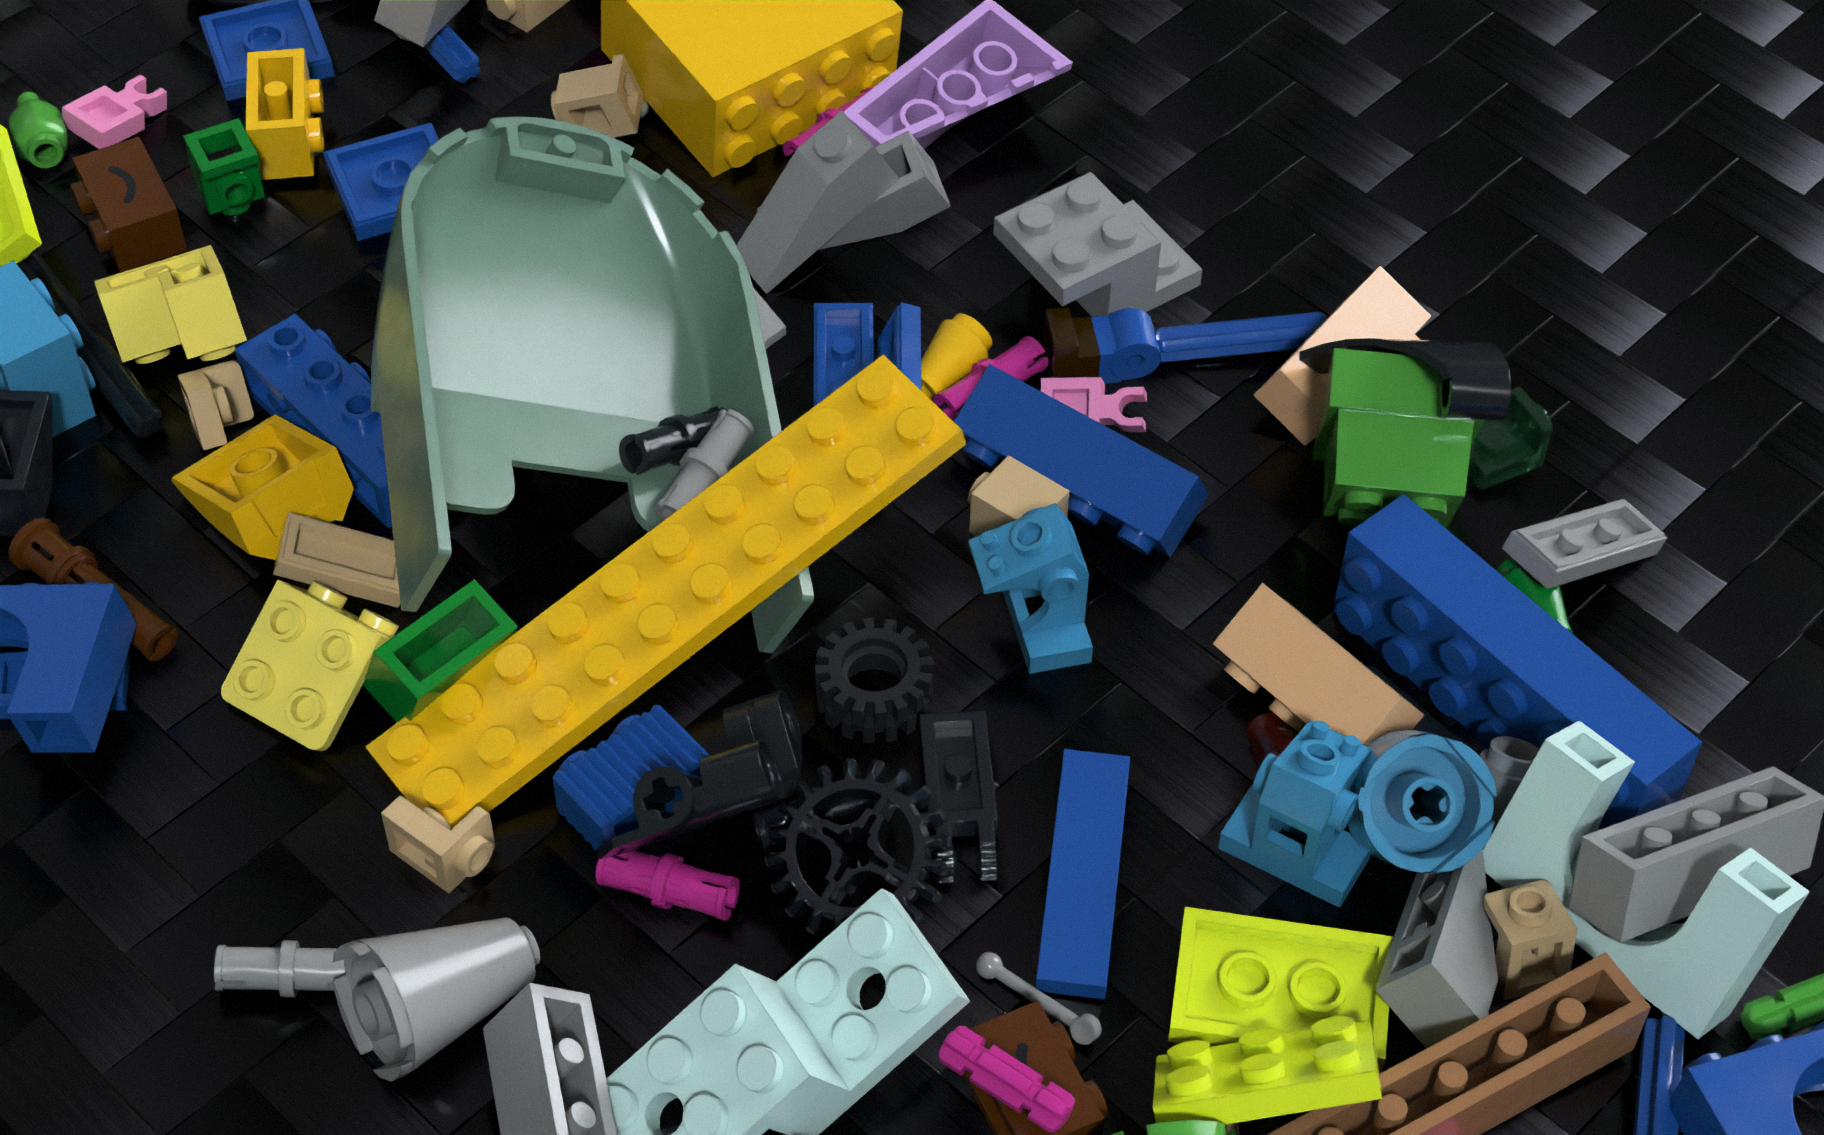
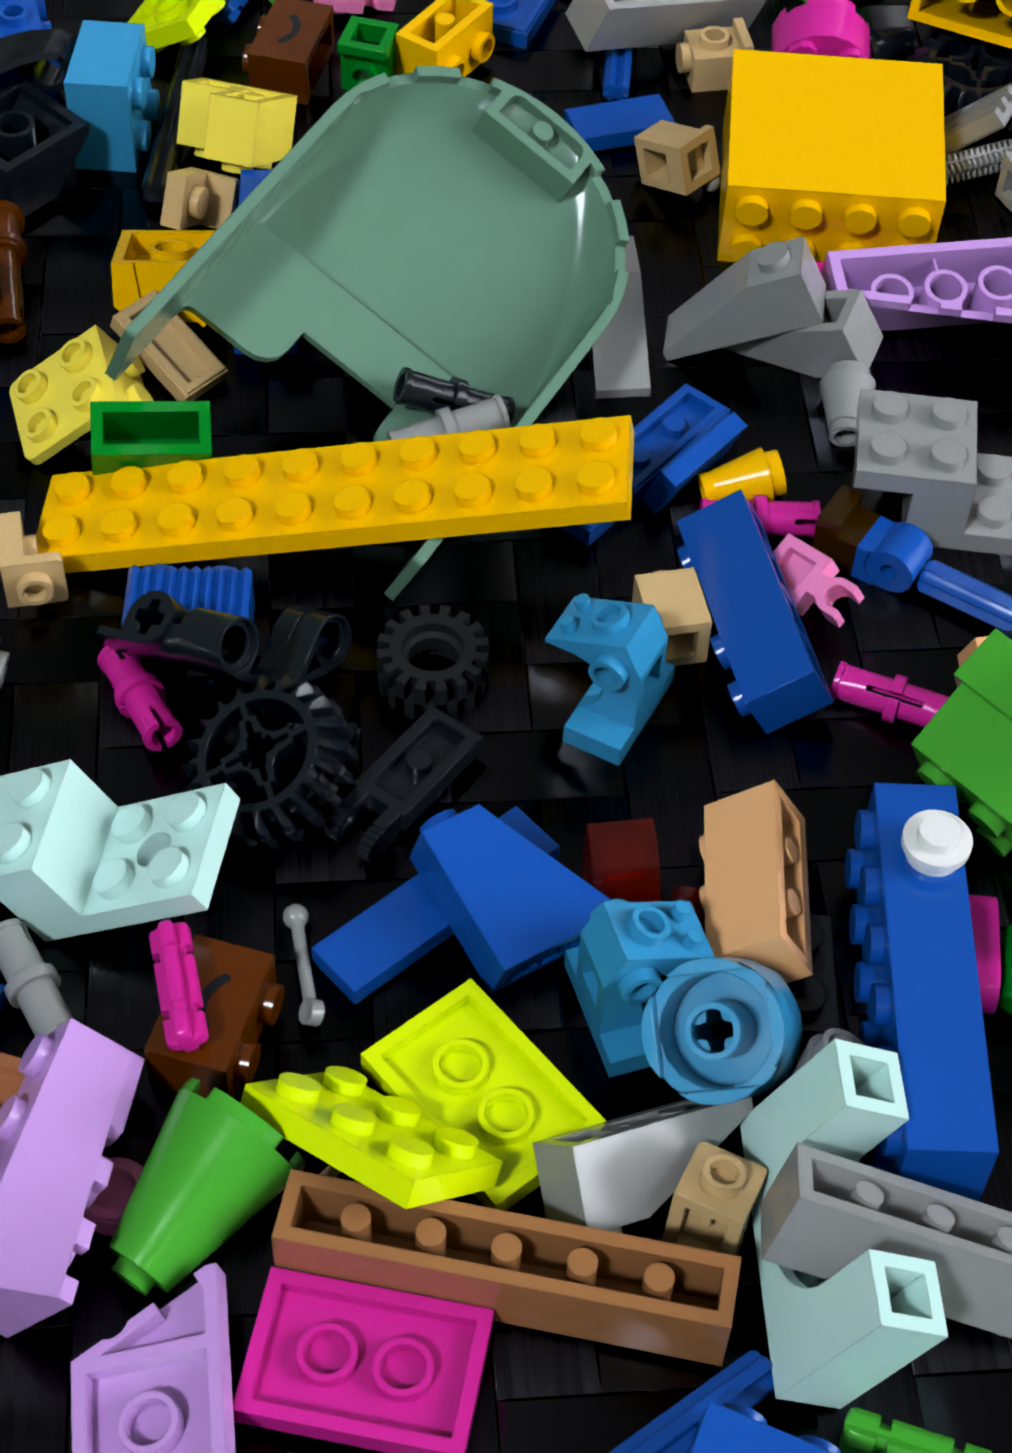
camera: 40 degrees right, 0 degrees up
none -> blue slope [410,804,611,994]
none -> blue tile [564,94,675,152]
none -> clear red brick [582,818,660,902]
none -> light grey cone [820,360,876,447]
none -> dark pink pin [830,661,949,727]
none -> white plate [901,810,973,877]

